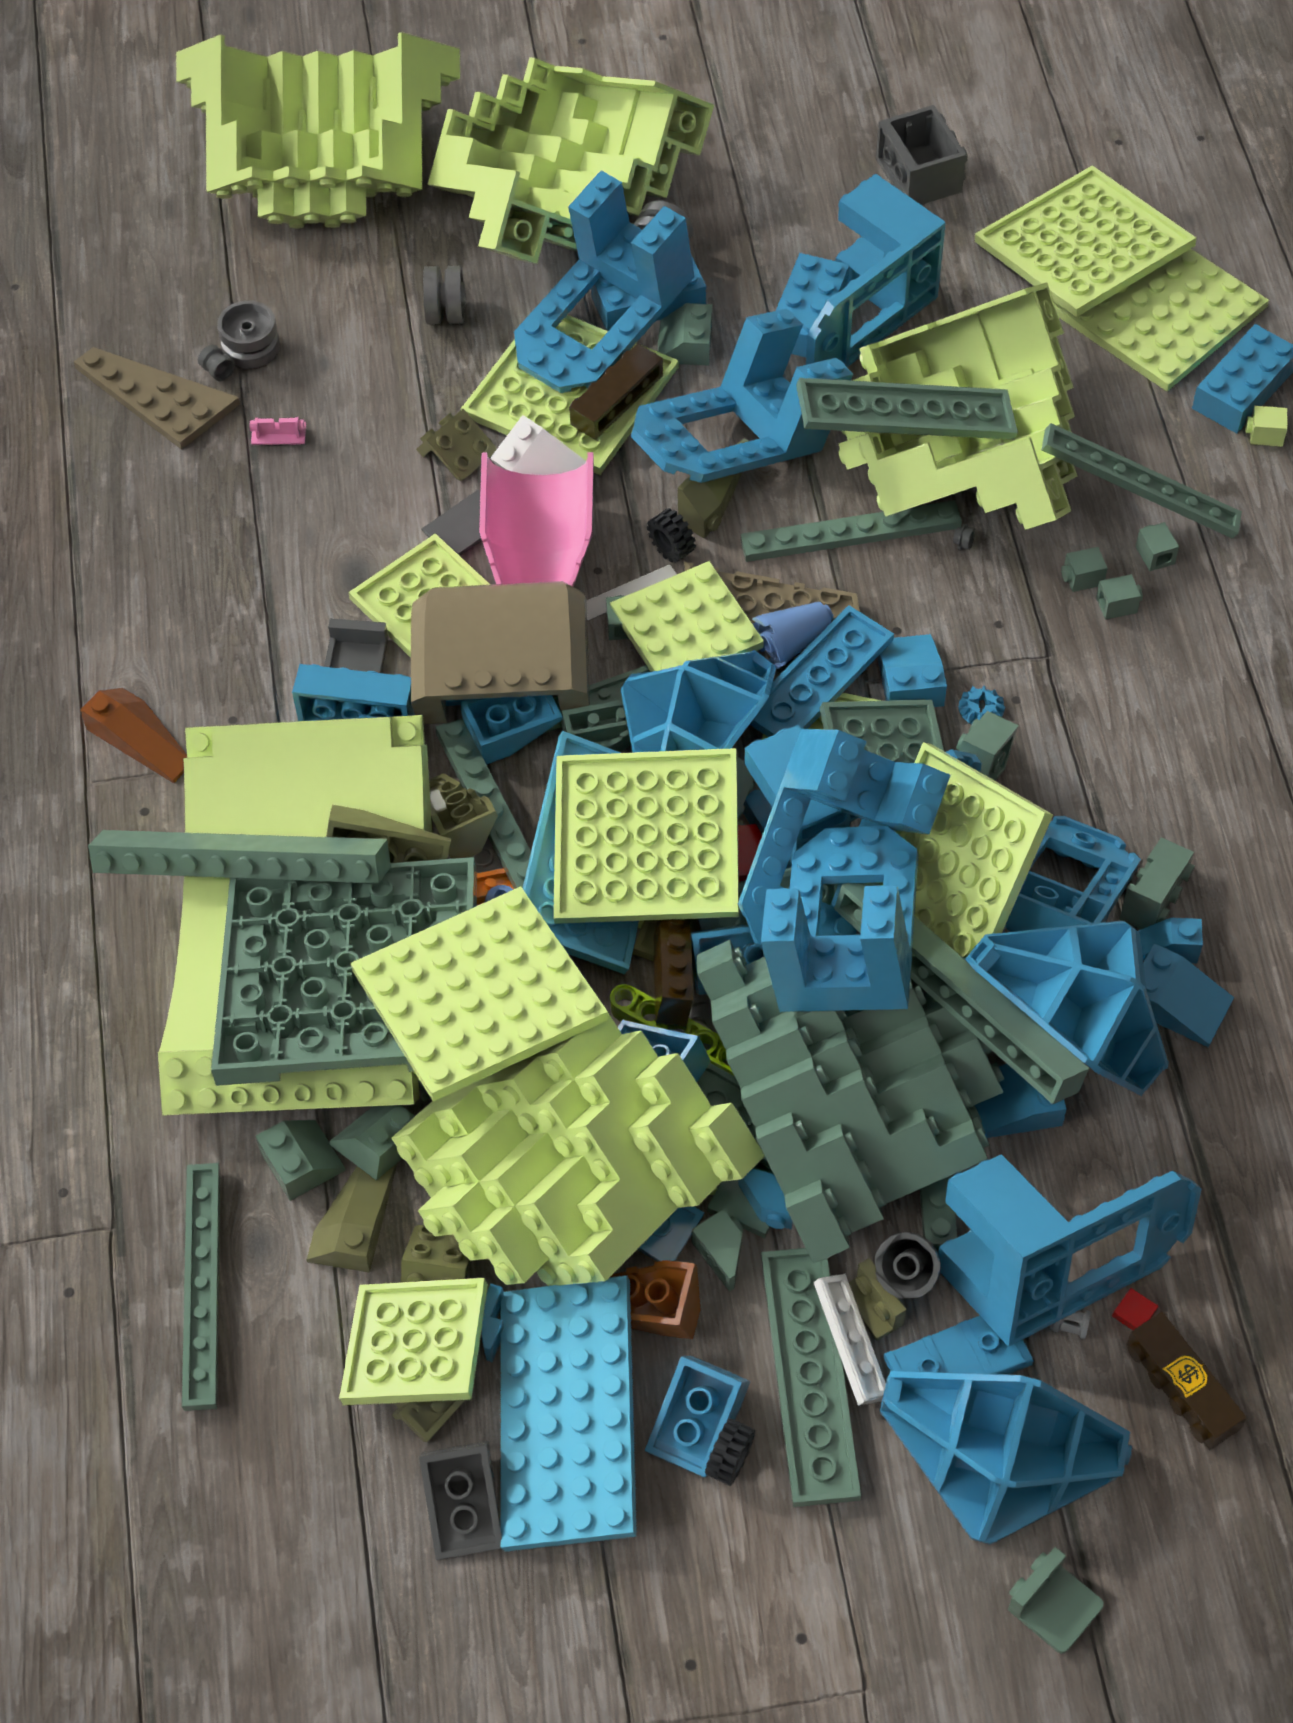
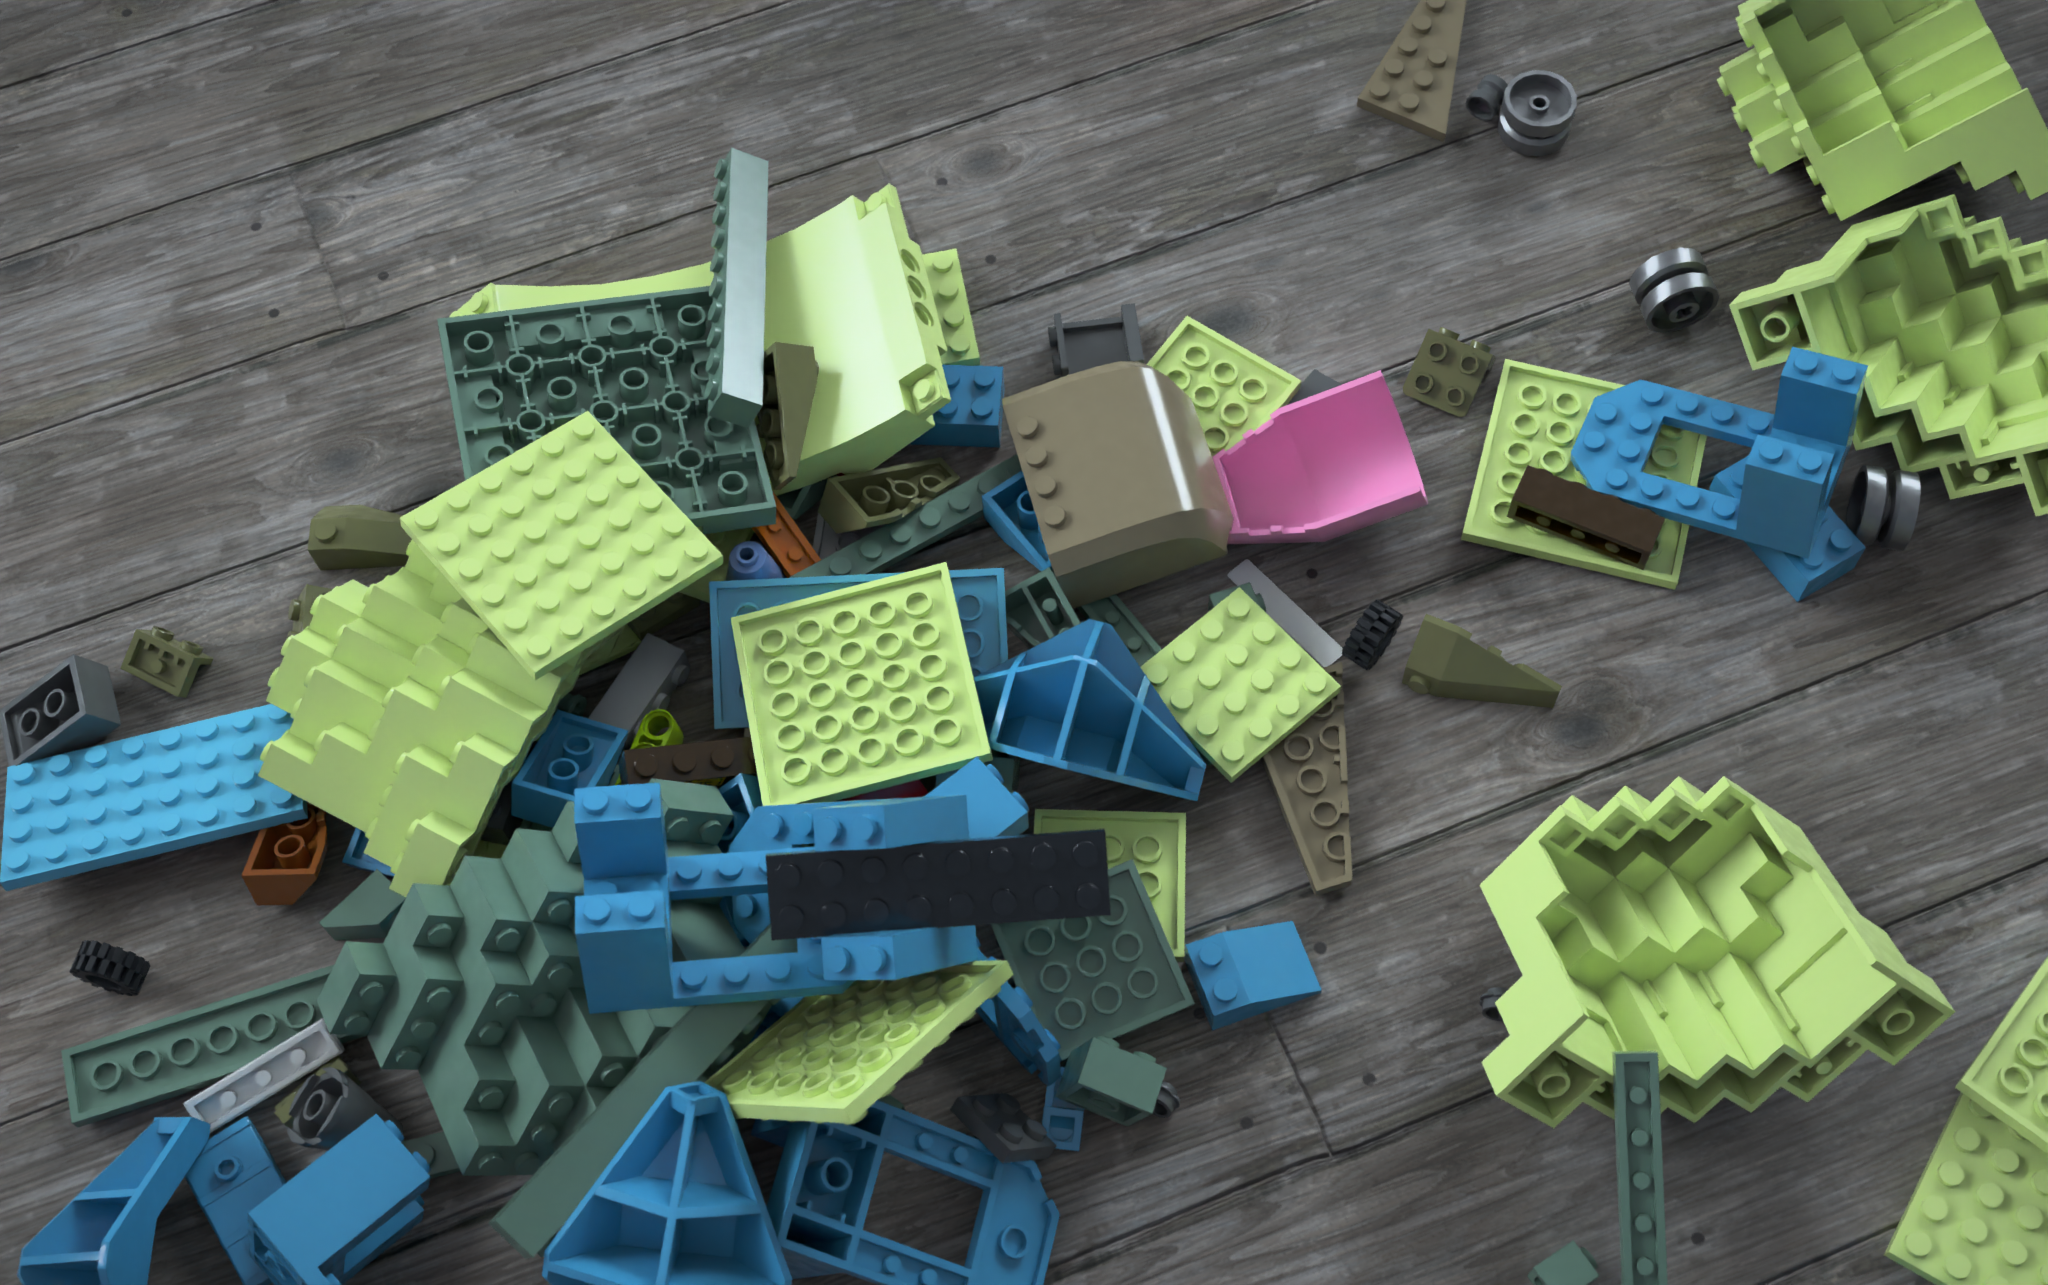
camera: 80 degrees right, 5 degrees up
dark orange wedge [80,688,187,783] -> none
sand green plate [182,1163,220,1411] -> none
bright pink hinge [250,417,306,445] -> none
sand green slope [256,1120,346,1201] -> none
dark azure brick [292,664,415,721] -> none
yellowish green plate [339,1278,488,1405] -> none
dark azure slope [481,1283,504,1362] -> none
white slope [490,415,586,475] -> none
dark azure bracket [631,308,853,483] -> none
dark azure slope [645,1355,751,1478] -> none
sand green slope [657,303,712,365] -> none
sand green plate [740,500,962,562] -> none
dark azure plate [749,605,894,737] -> none
medium blue cone [752,602,834,669] -> none
dark azure brick [776,253,850,357] -> none
sand green plate [796,378,1018,440] -> none
dark azure bracket [806,174,946,367] -> none
dark azure gear [959,685,1005,724] -> none
sand green brick [1061,547,1107,592] -> none
sand green brick [1096,574,1143,620] -> none
none -> black plate [765,829,1111,940]

